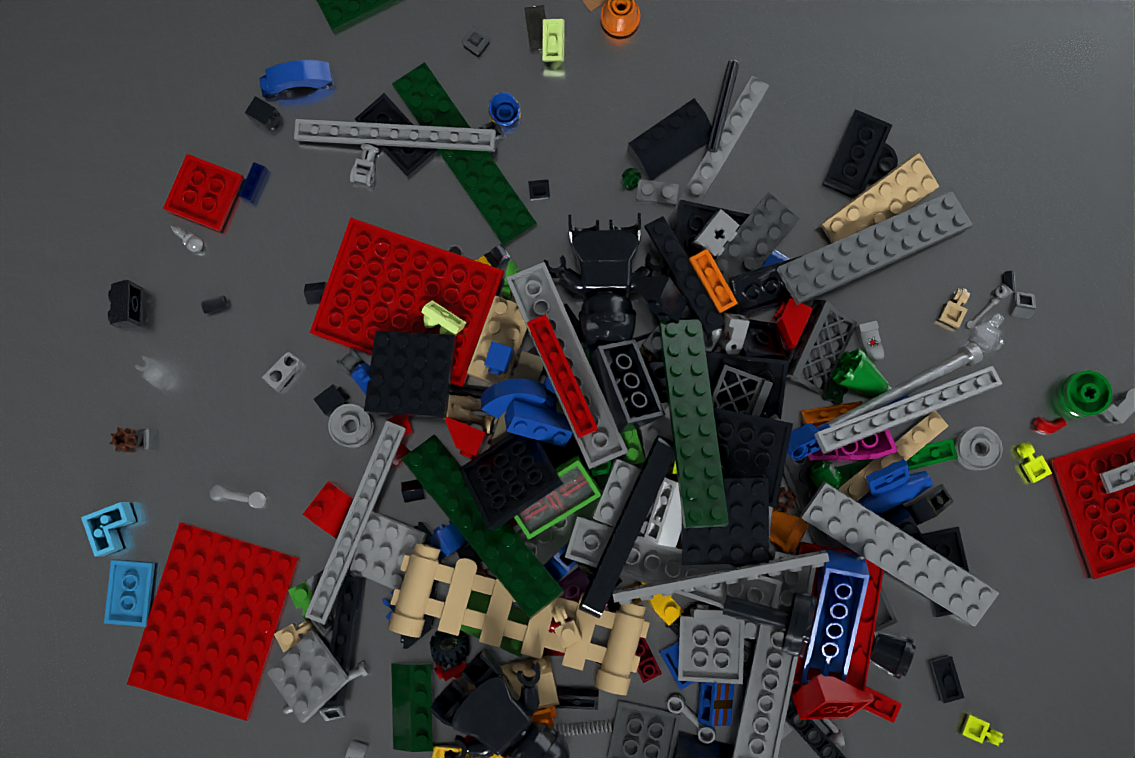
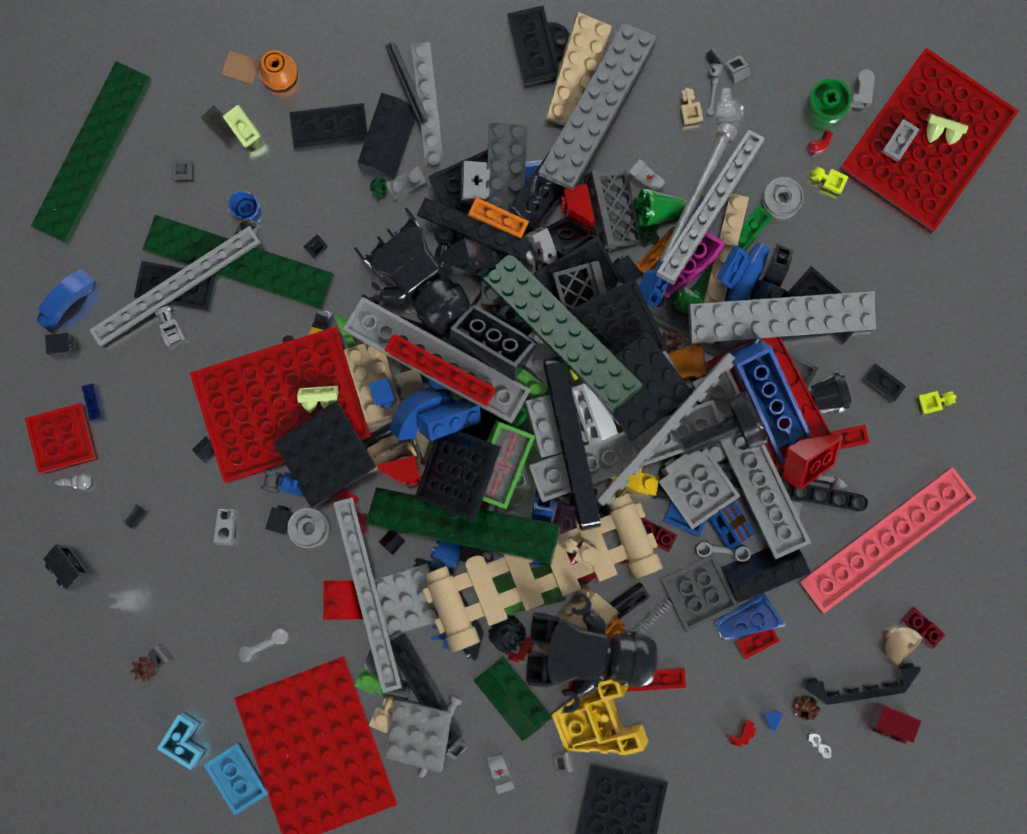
camera: 40 degrees left, 0 degrees up
none -> black tile [289,103,368,150]
none -> black brick [613,255,642,283]

